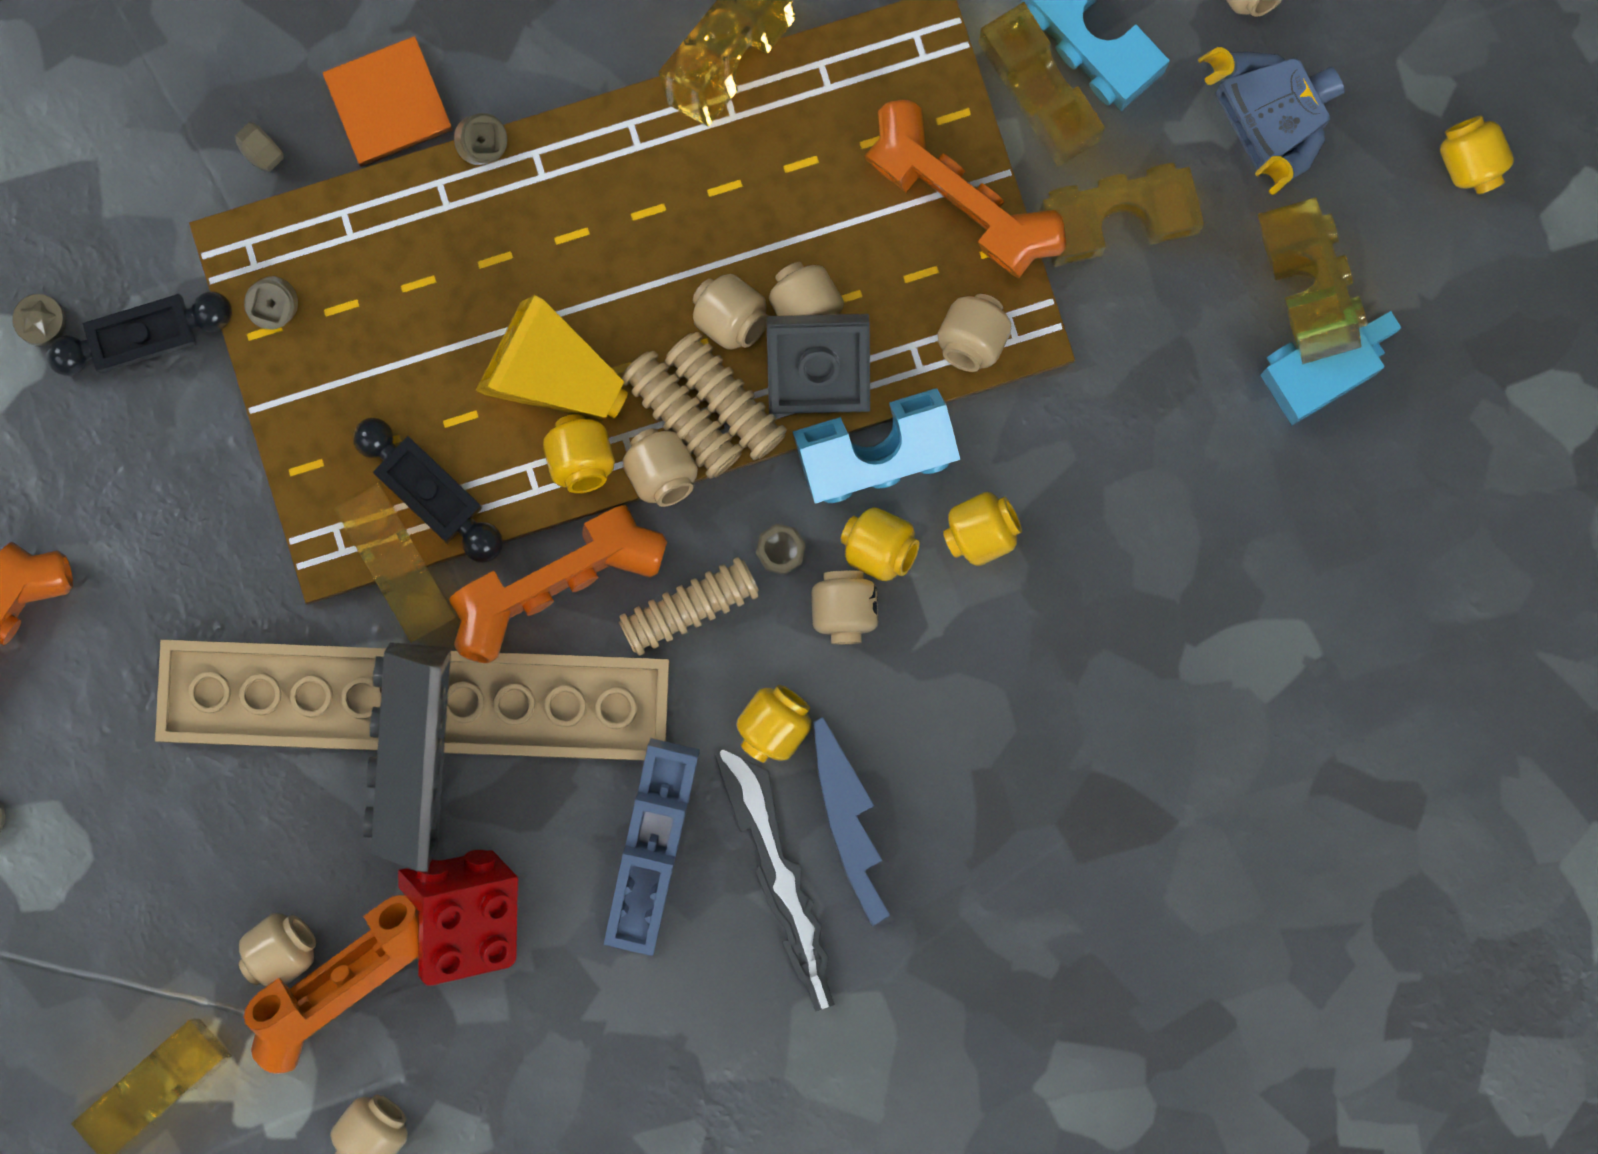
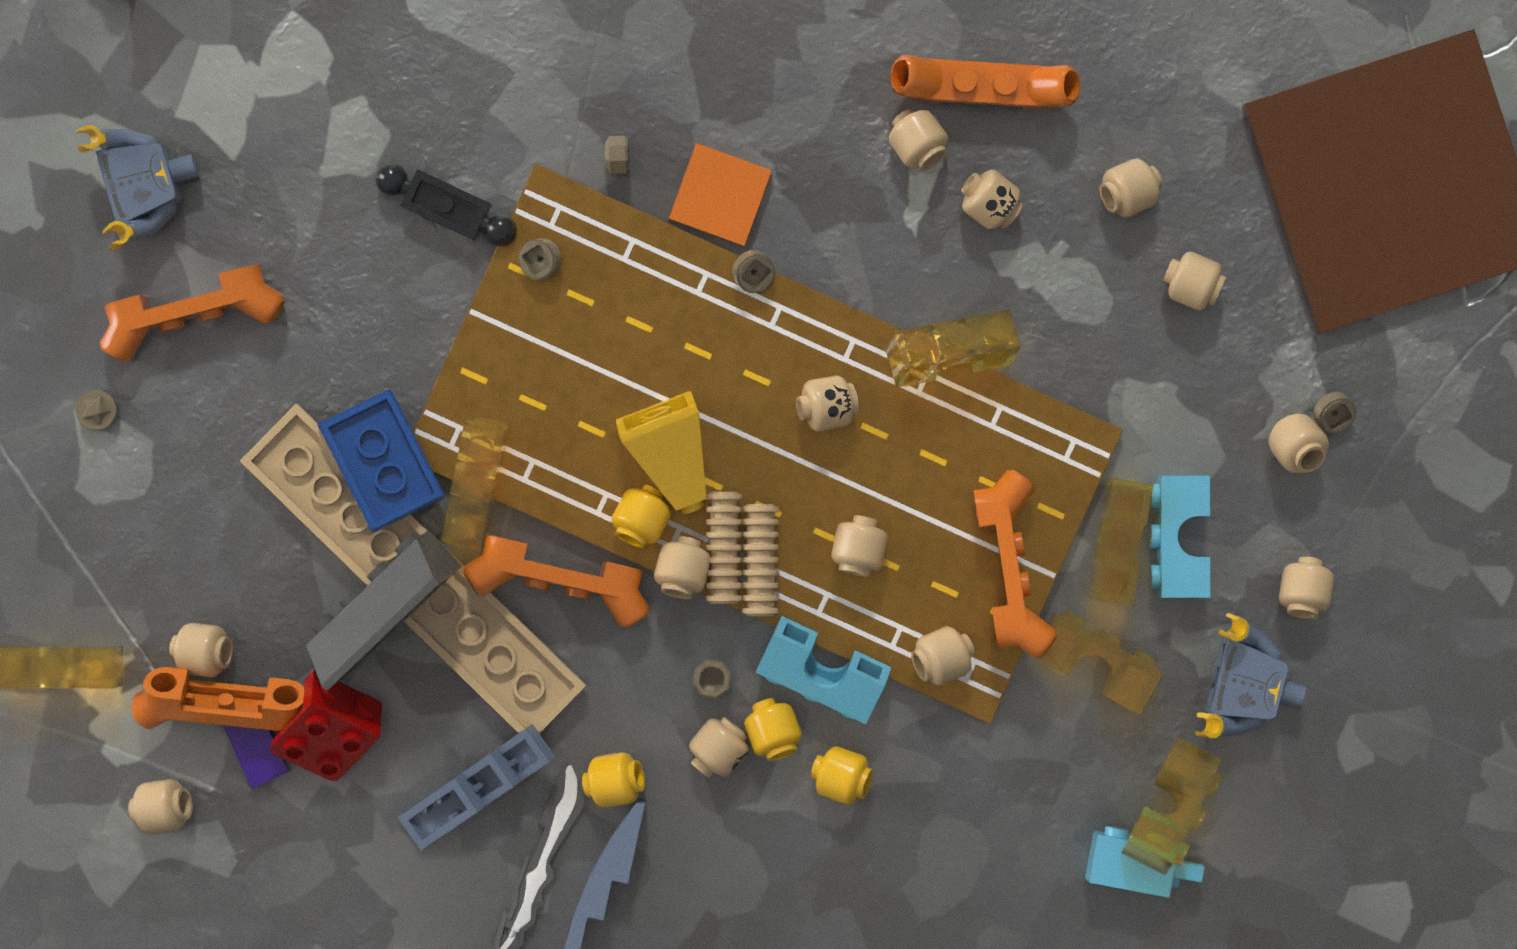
camera: 45 degrees right, 5 degrees up
dark tan tile [12,294,66,346] -> none
black plate [353,418,503,563] -> none
tan piece [619,557,759,656] -> none
tan head [693,274,768,350] -> none
dark grey tile [767,314,870,414] -> none
yellow head [1439,115,1514,194] -> none
none -> dark purple tile [223,725,290,789]
none -> blue tile [317,388,445,534]
none -> tan head [796,375,859,432]

